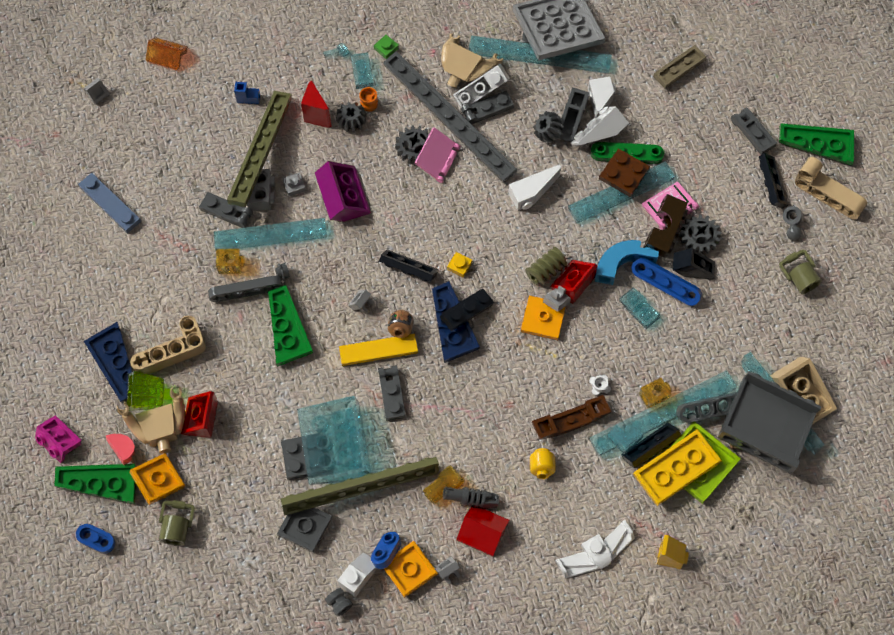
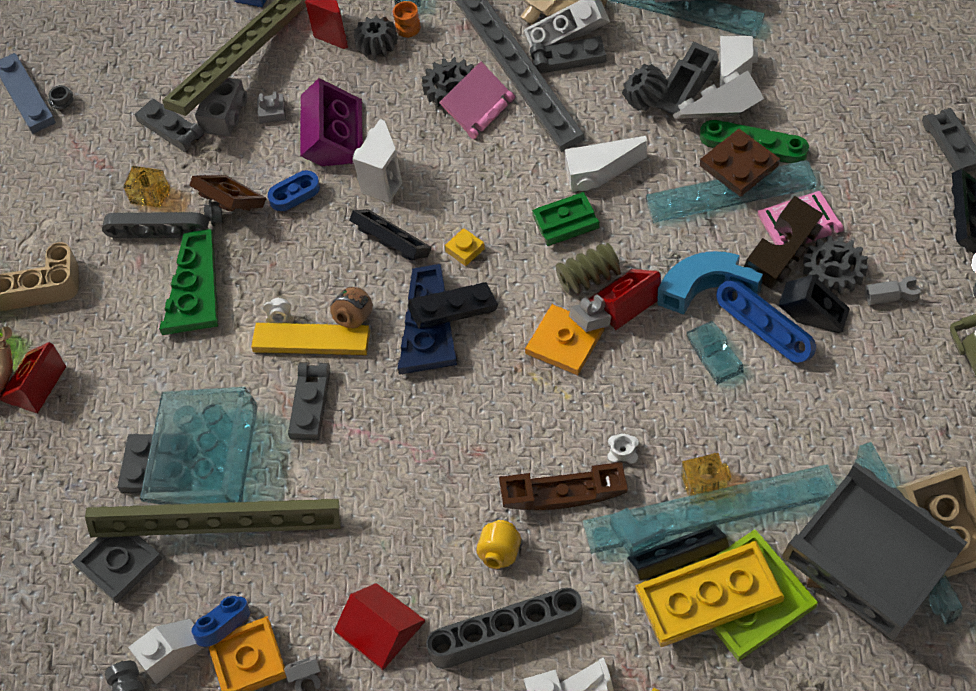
camera: 20 degrees right, 10 degrees down
clear light blue plate [214,218,327,251] -> none
light grey tile [348,289,374,313] -> none
clear yellow piece [423,465,465,505] -> none
dark grey hinge [443,486,499,508] -> none
dark tan plate [653,45,706,89] -> none
dark grey beam [676,392,737,423] -> none
none -> dark grey plate [48,85,74,109]
none -> reddish brown plate [189,175,267,212]
none -> white plate [263,298,294,323]
none -> blue plate [268,170,320,211]
none -> white slope [353,119,402,203]
none -> dark grey beam [426,587,583,669]
none -> green plate [532,192,600,247]
none -> light grey bar [865,276,921,305]

